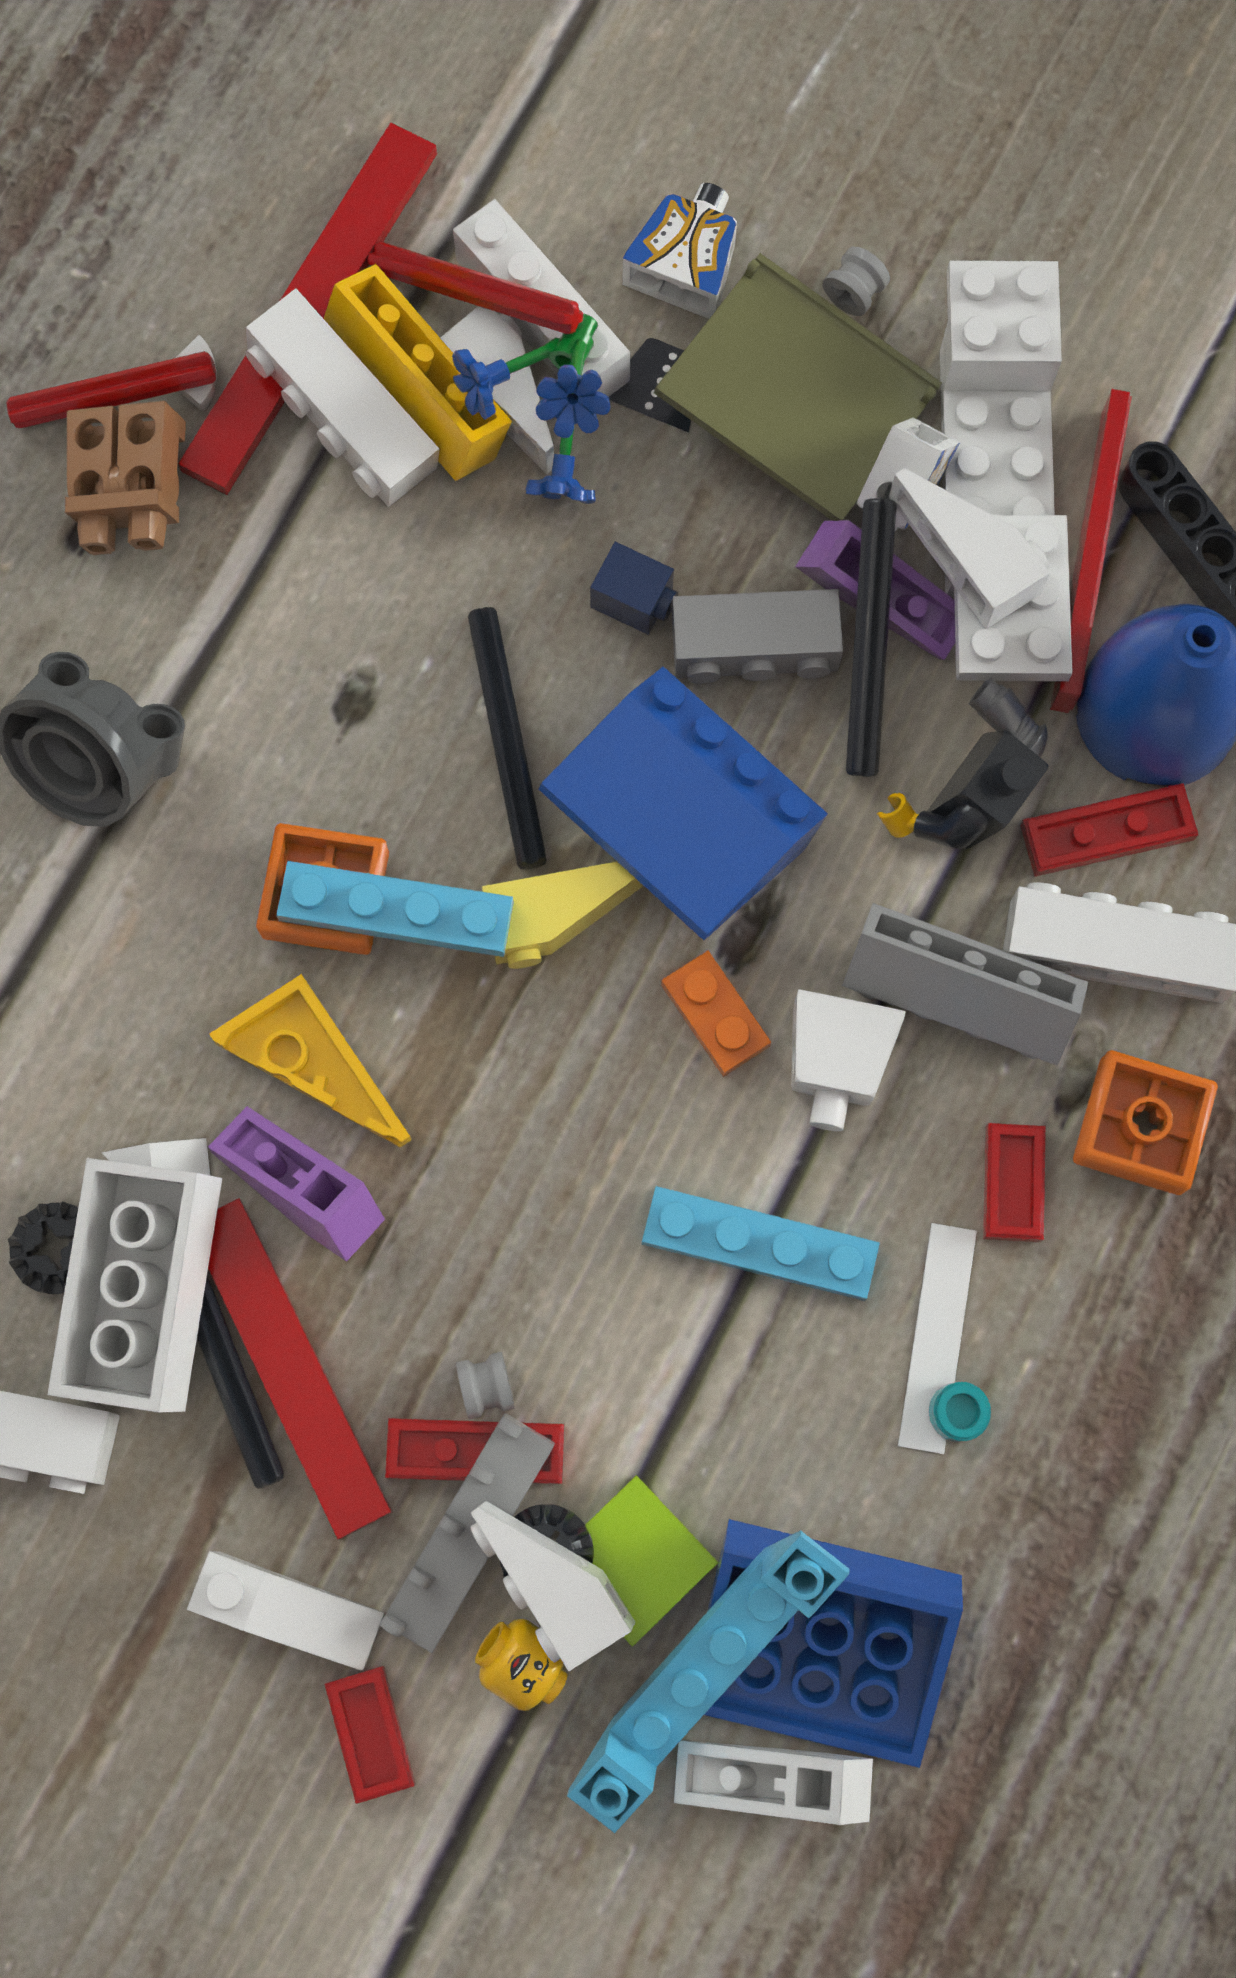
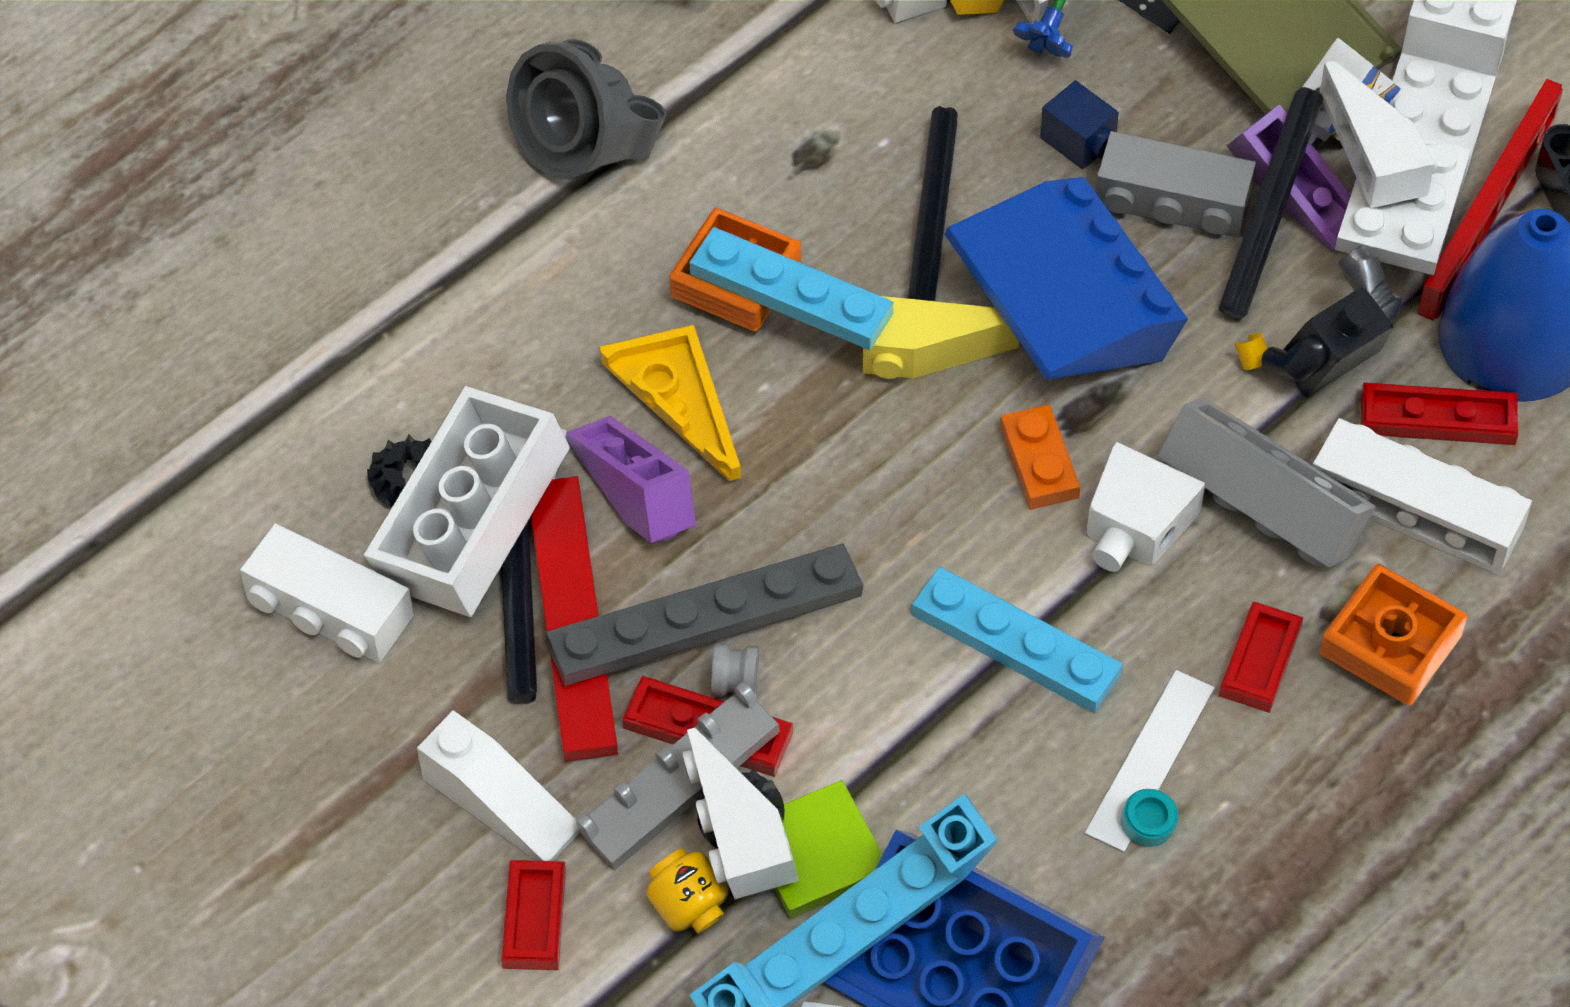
camera: 20 degrees right, 20 degrees down
none -> dark grey plate [546,543,863,686]

